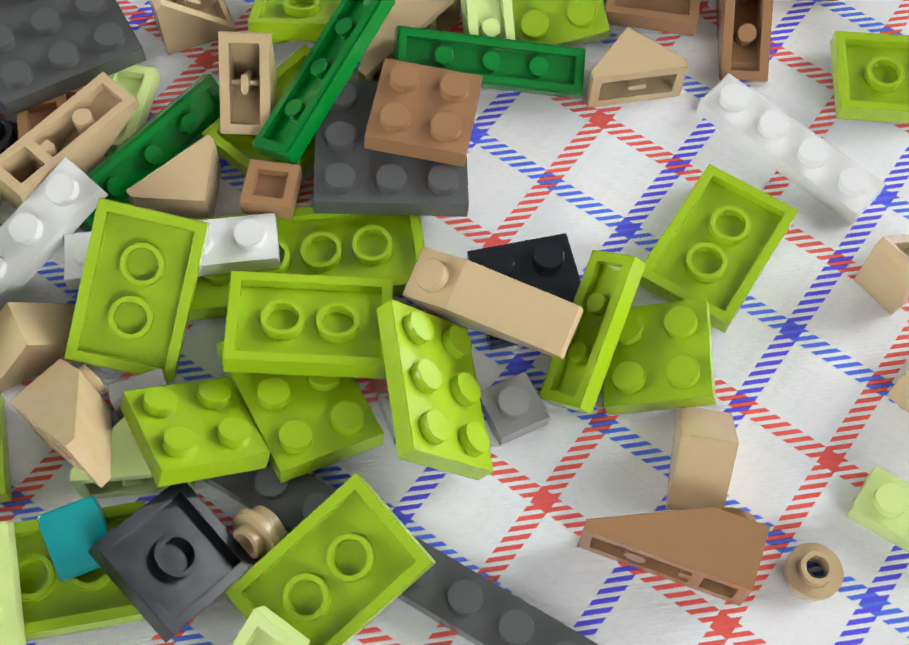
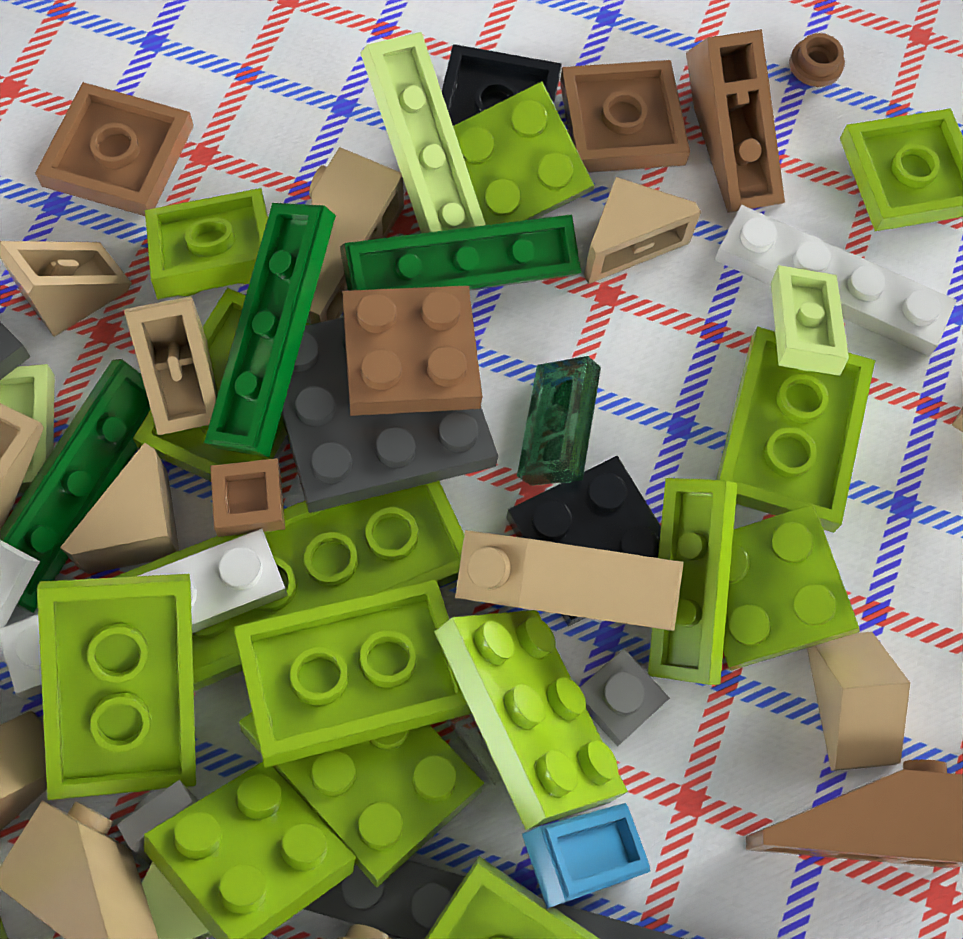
camera: 20 degrees left, 5 degrees up
none -> clear green plate [517,356,601,486]
none -> dark azure tile [522,803,651,909]
none -> yellowish green plate [771,265,849,376]

